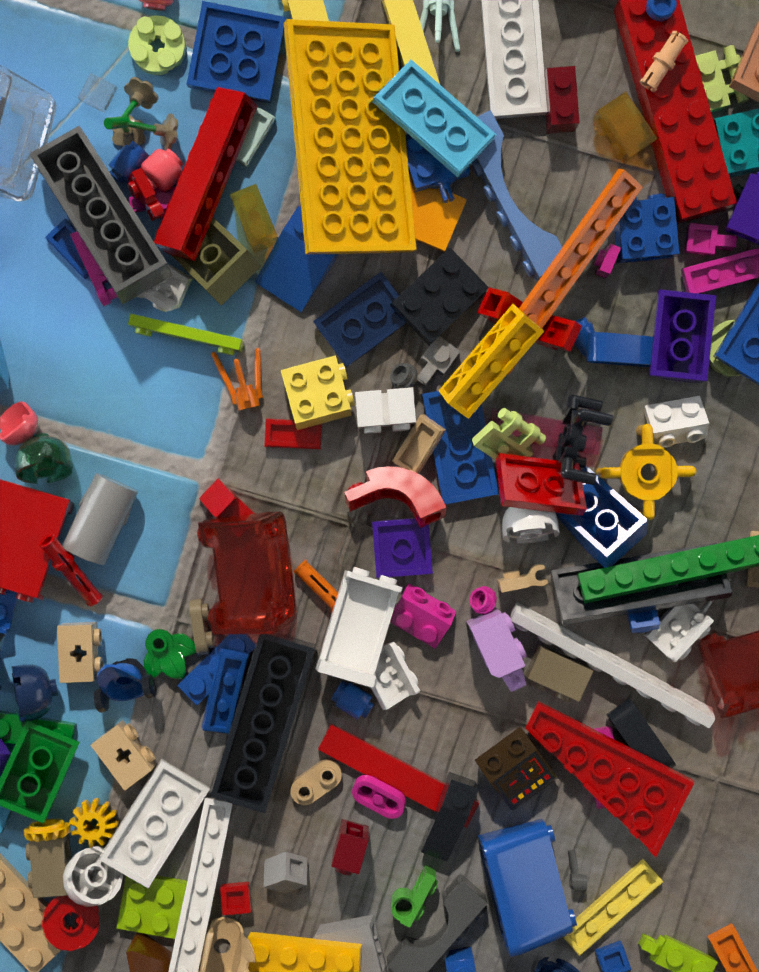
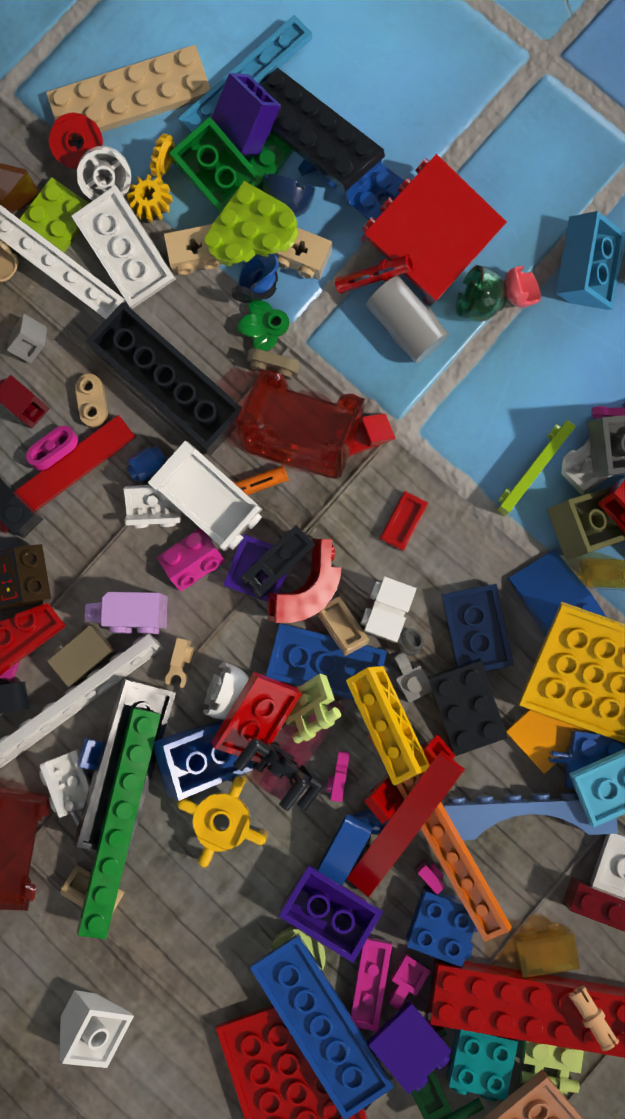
camera: 120 degrees right, 5 degrees down
dark tan brick [26,833,71,898] -> none
blue plate [177,625,257,705] -> none
blue tile [201,648,249,734] -> none
orange plant [211,348,263,410] -> none
red plate [220,882,252,915] -> none
light yellow brick [281,355,355,430] -> none
dark pink plate [470,586,497,615] -> none
white bracket [644,396,709,448] -> none
none -> lime plate [205,181,298,267]
none -> black plate [240,525,316,599]
none -> dark pink plate [326,751,350,802]
none -> red tile [347,751,465,898]

